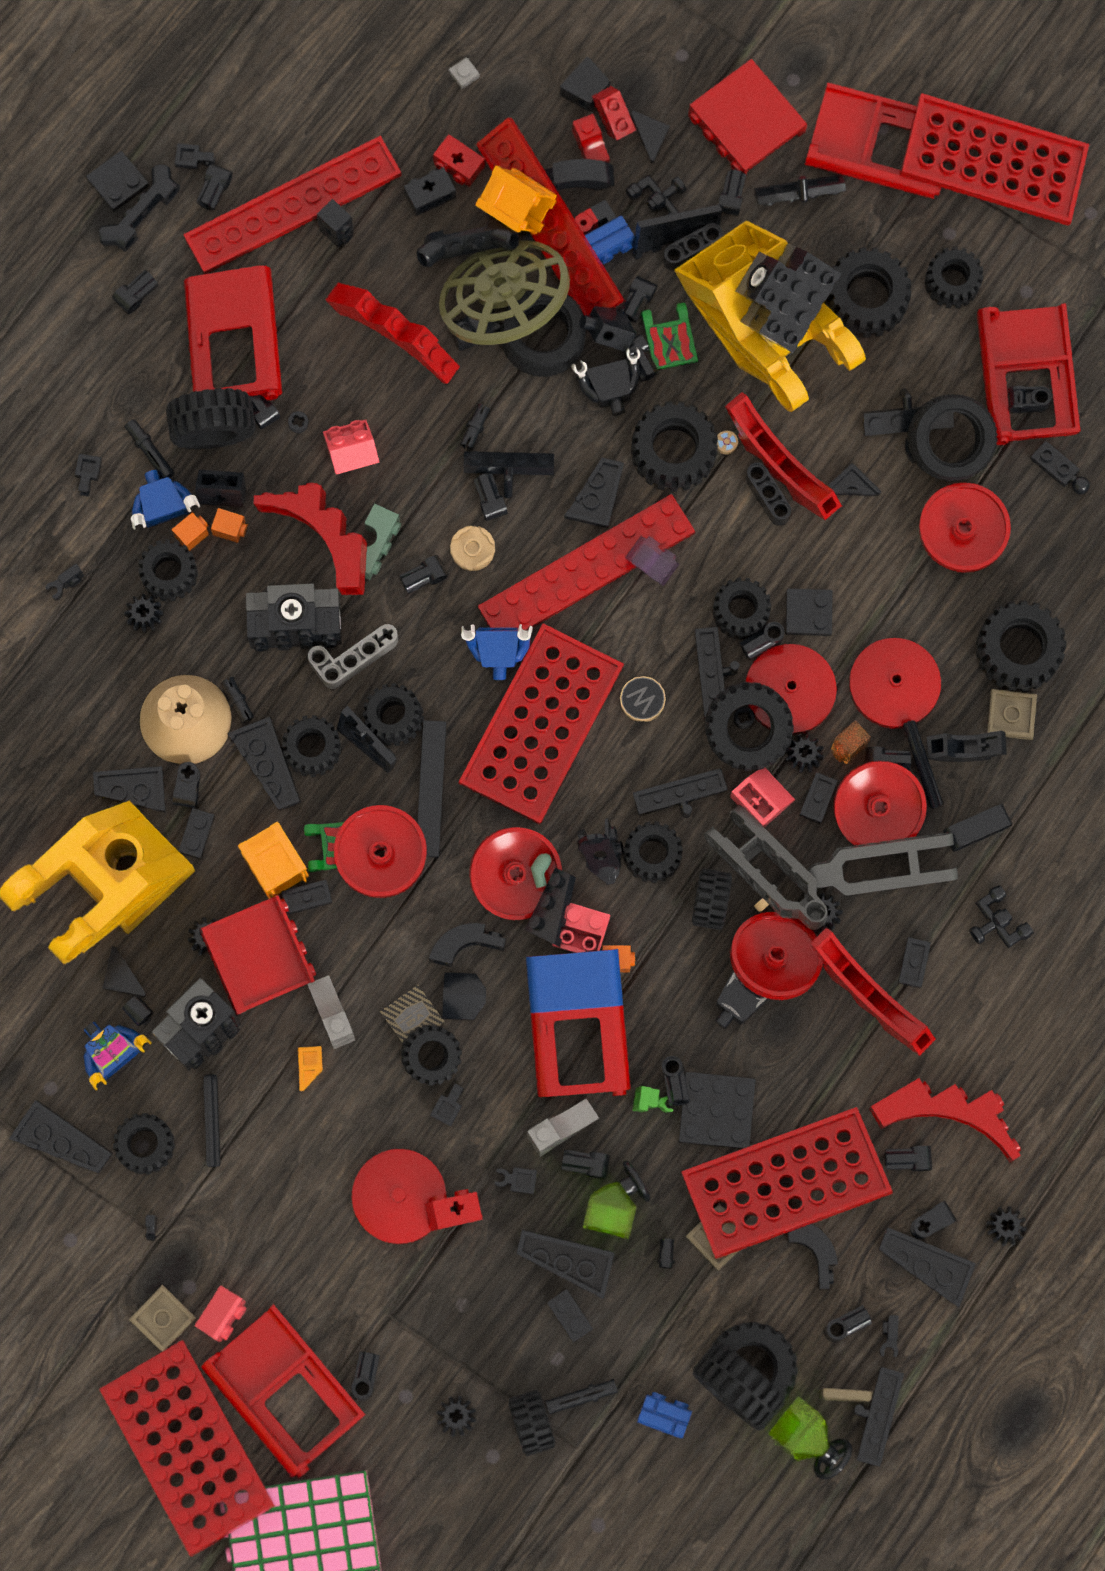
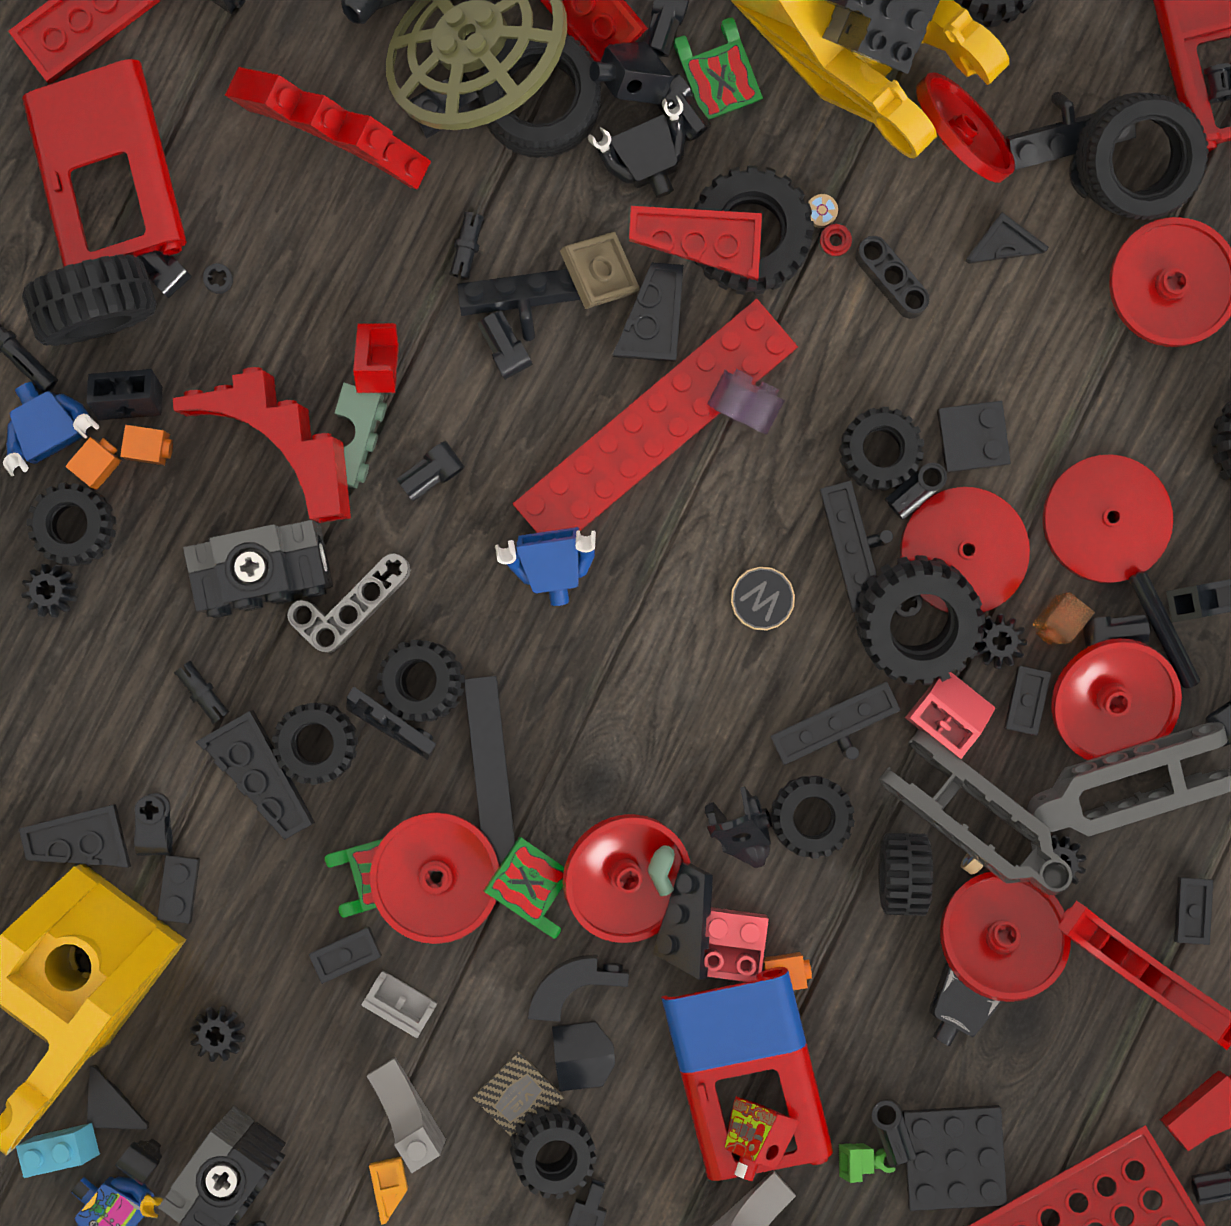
camera: 10 degrees left, 10 degrees up
tan cone [140,675,232,764] -> none
red panel [199,895,316,1015] -> none
light orange container [238,821,309,899] -> none
coral slope [323,420,379,474] -> none
tan tile [450,526,495,571] -> none
red piece [459,624,624,825] -> none
red arch [725,392,842,520] -> none
none -> medium azure brick [16,1123,100,1178]
none -> red panel [353,323,399,393]
none -> light grey hinge [361,970,438,1038]
none -> flag [483,837,565,939]
none -> dark tan tile [560,232,640,309]
none -> red wing [629,206,762,281]
none -> red torso [725,1096,799,1181]
none -> red plate [820,224,852,257]
none -> red dish [916,72,1015,183]

